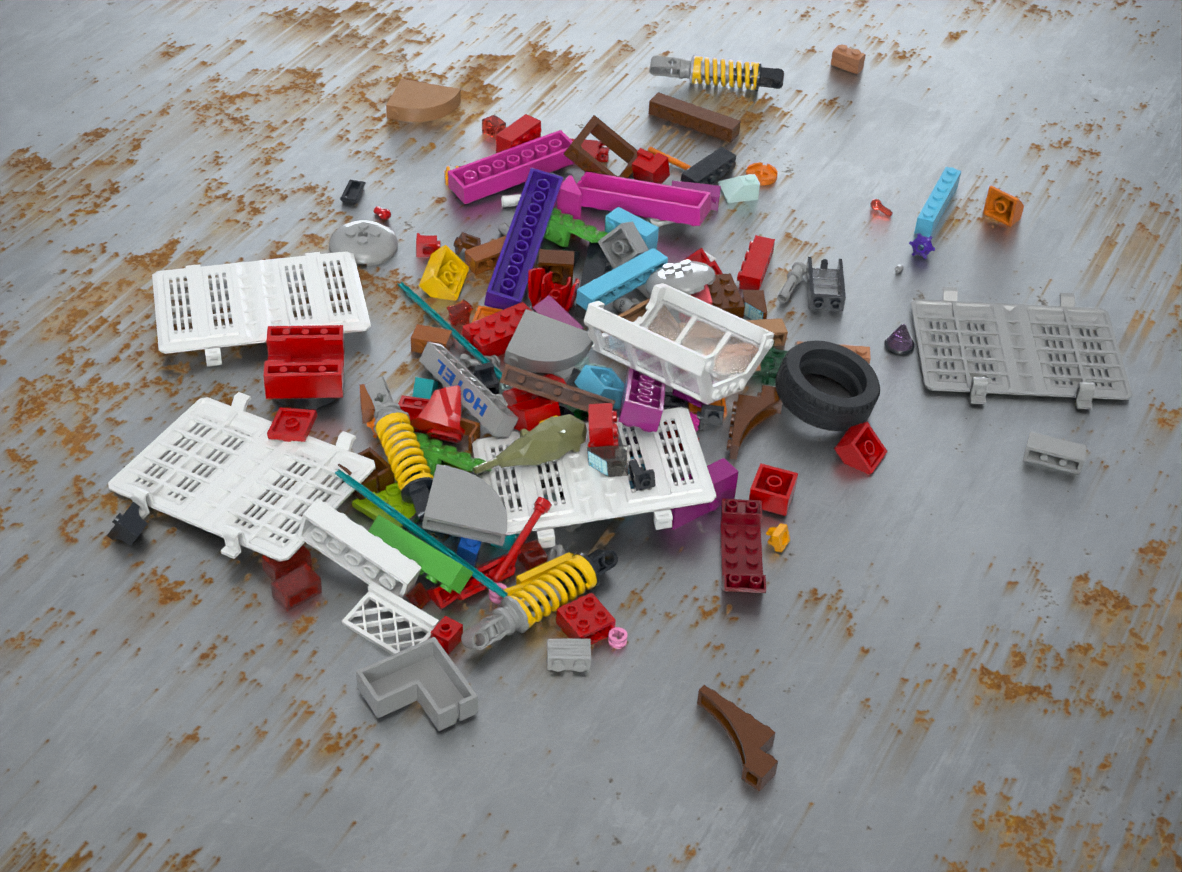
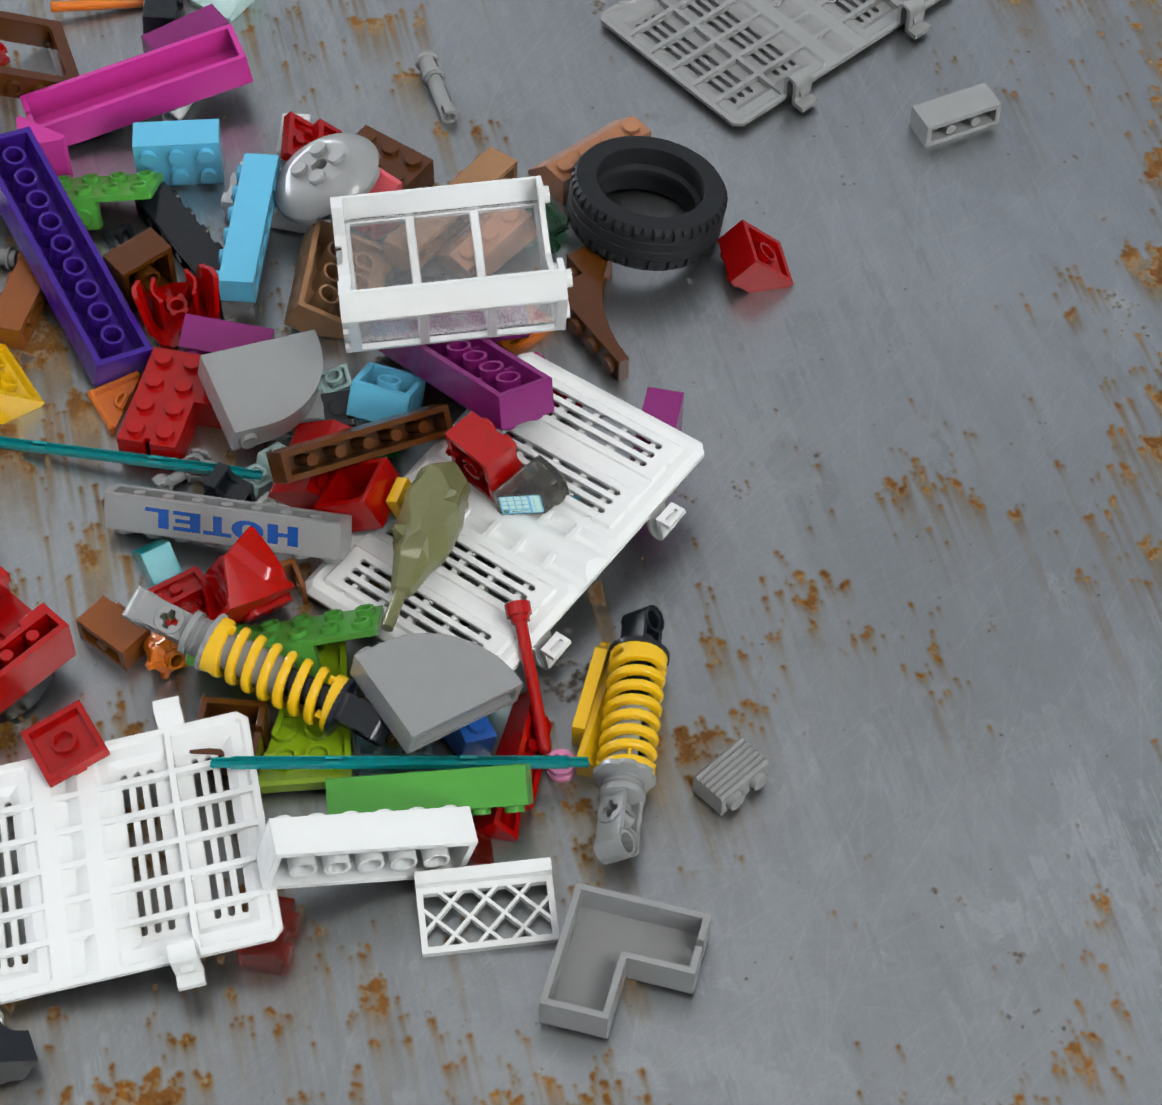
camera: 40 degrees left, 10 degrees up
clear red brick [271,564,322,612] -> none
dark orange brick [411,324,452,354] -> none
red brick [430,616,463,655] -> none
clear red rock [446,299,474,326] -> none
clear red brick [518,540,548,571] -> none
light grey animal [547,544,565,562] -> none
red brick [556,593,616,645] -> none
light grey brick [598,221,649,269] -> none
bright pink bush [608,627,627,649] -> none
light grey piece [613,296,642,313] -> none
black bracket [628,459,656,491] -> none
red plate [632,148,670,184] -> none
black bracket [697,404,724,430] -> none
reddish brown arch [697,685,778,791] -> none
dark red slope [720,498,766,593] -> none
red brick [737,235,775,290] -> none
reddish brown slope [741,290,767,320] -> none
red brick [749,463,798,516] -> none
light orange tile [766,523,790,553] -> none
black door [806,257,846,311] -> none
clear purple hat [884,324,915,355] -> none

